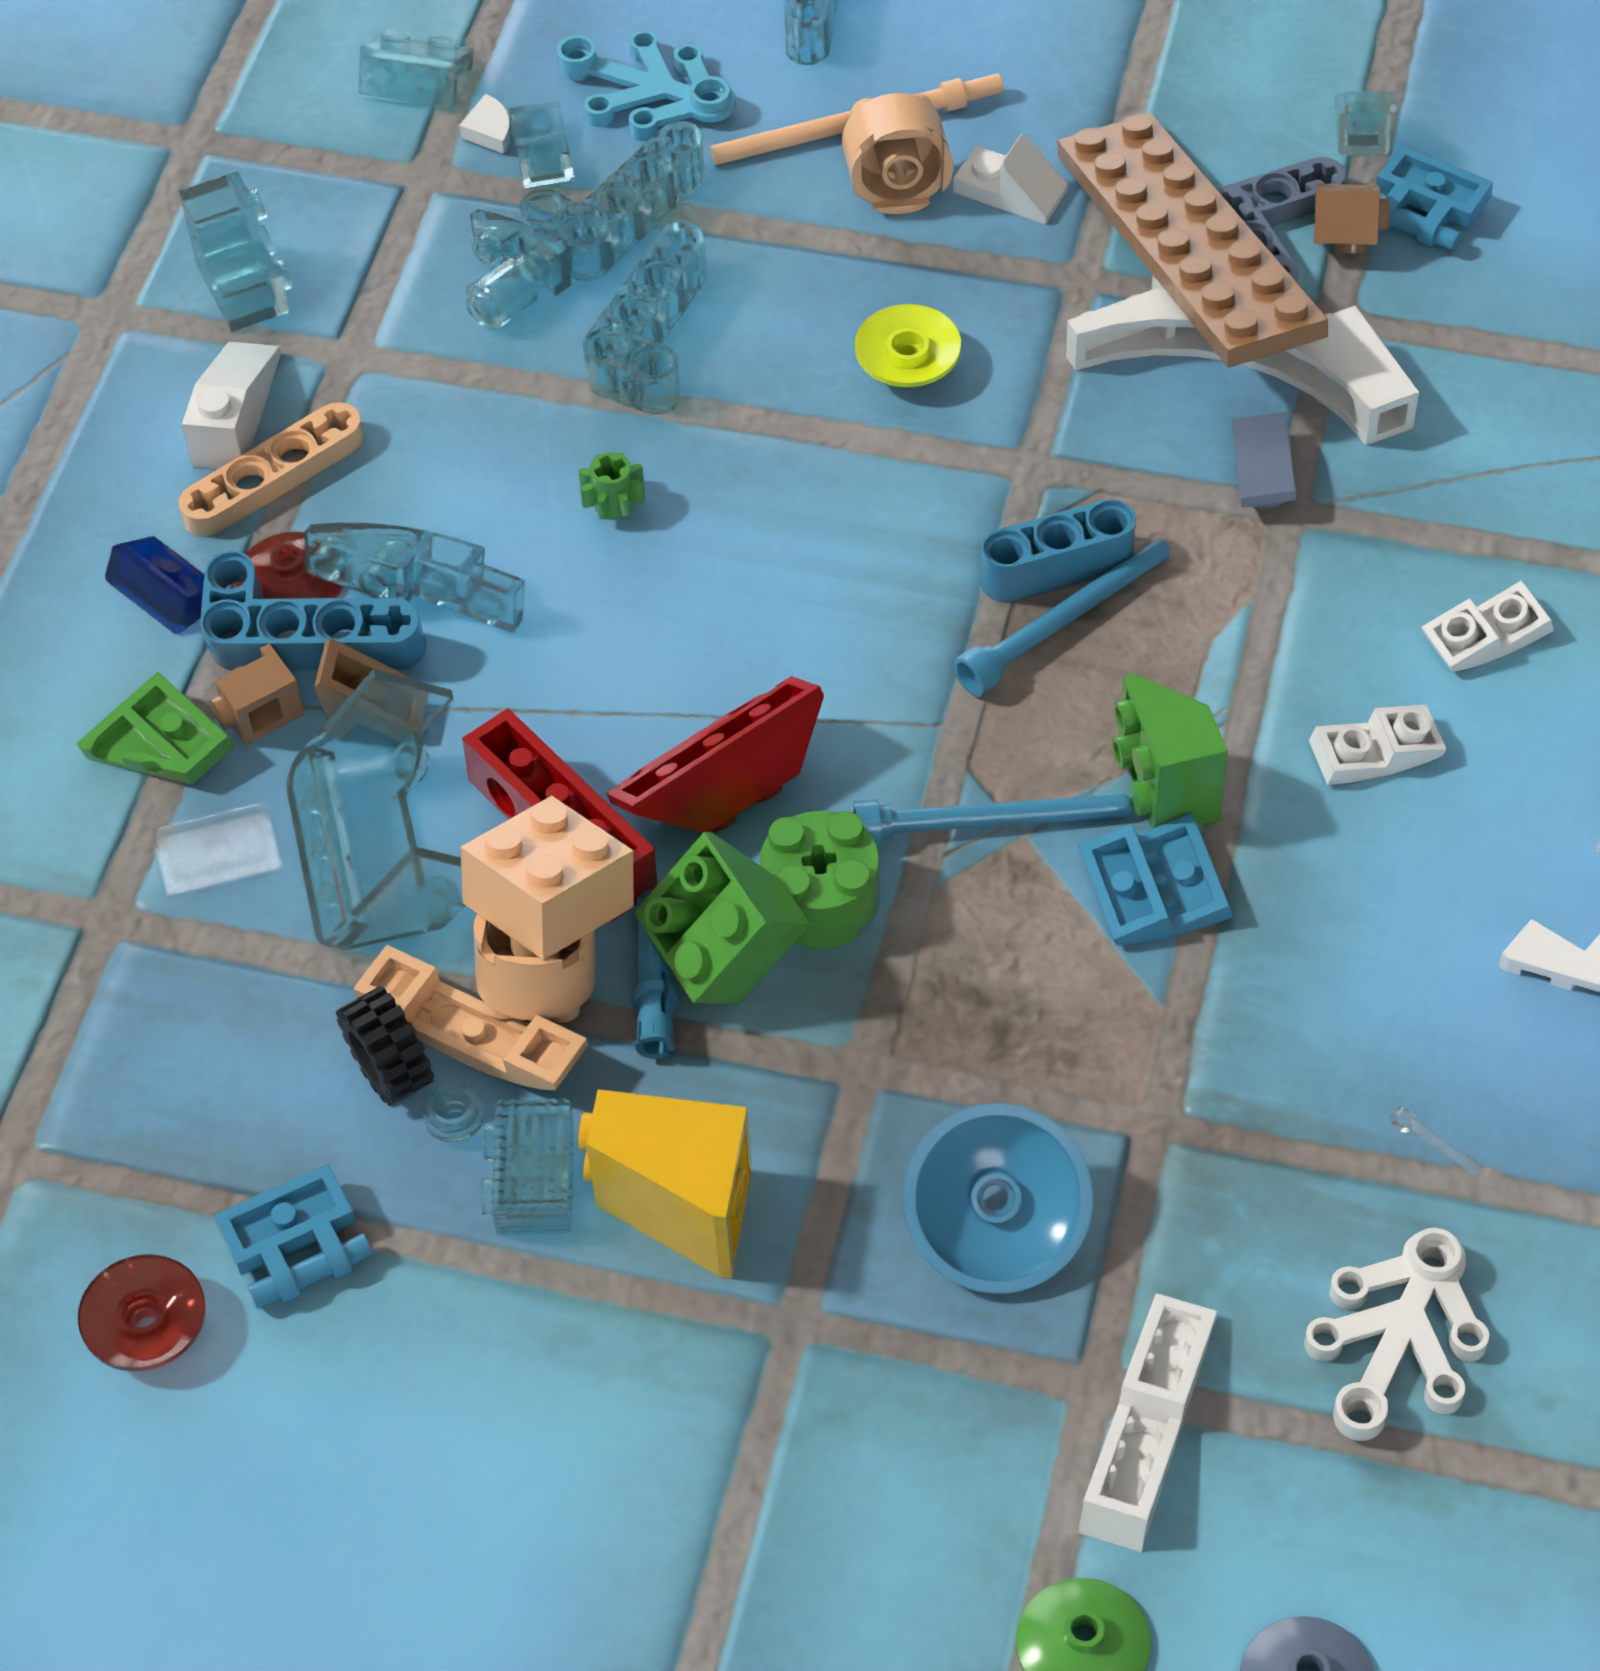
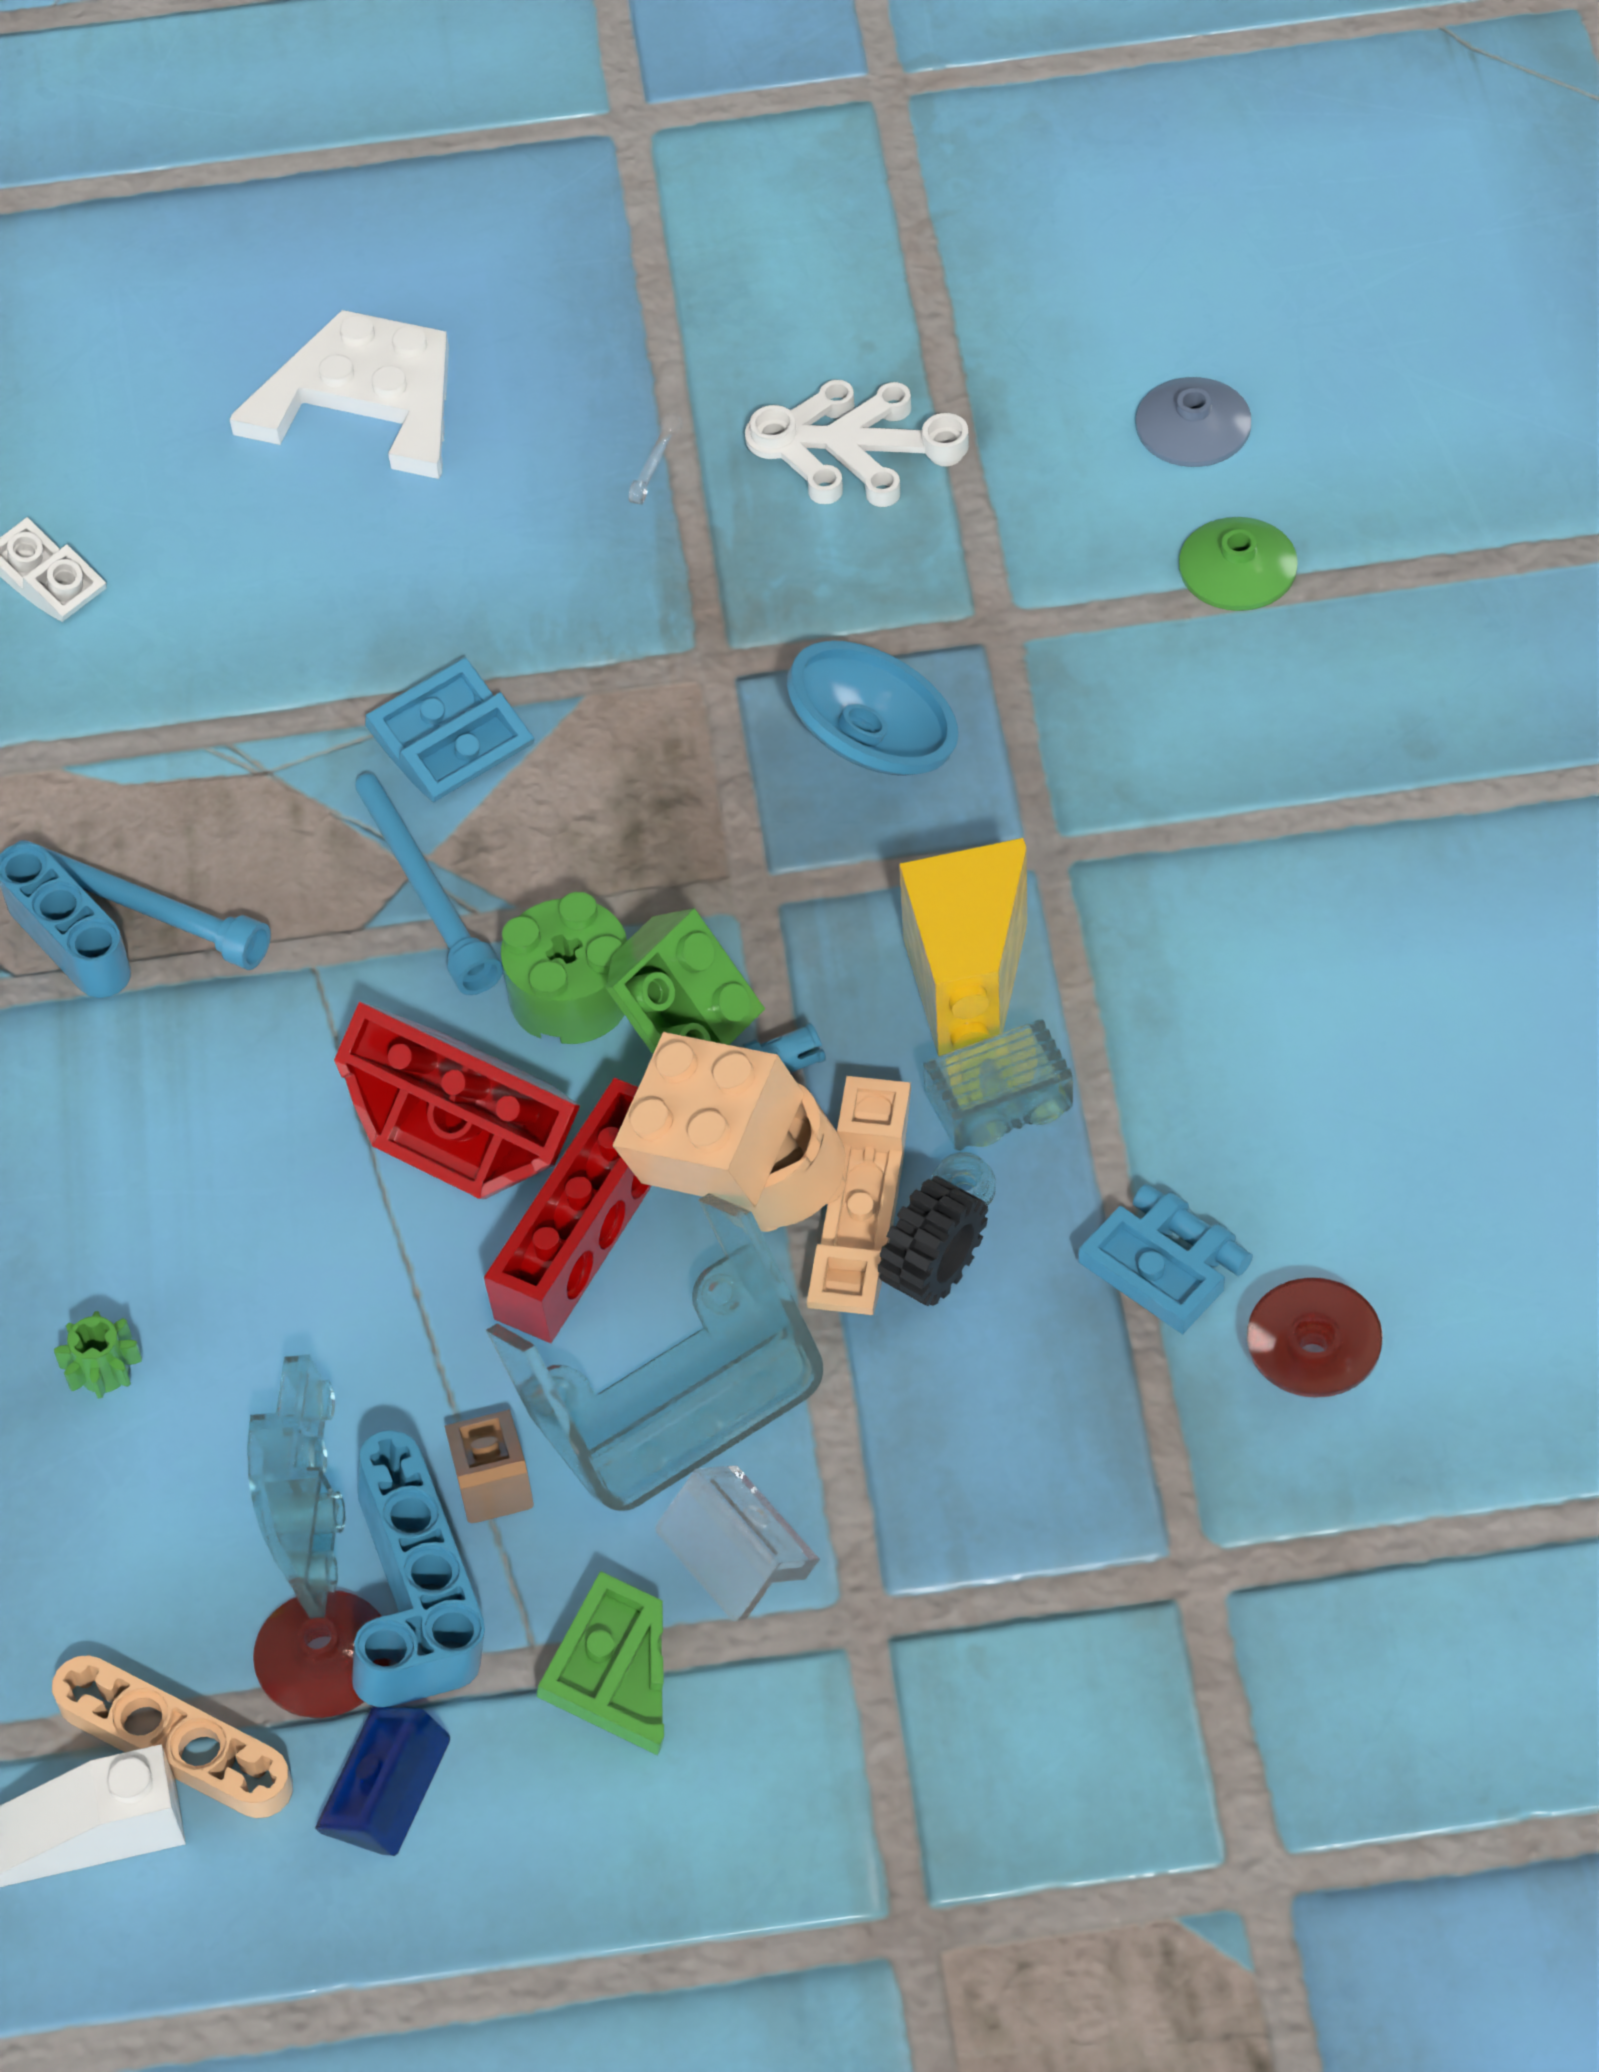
camera: 110 degrees left, 0 degrees up
medium nougat brick [209,643,305,745] -> none
white slope [1078,1293,1217,1553] -> none
bright green slope [1112,674,1228,829] -> none
white slope [1309,704,1446,785] -> none

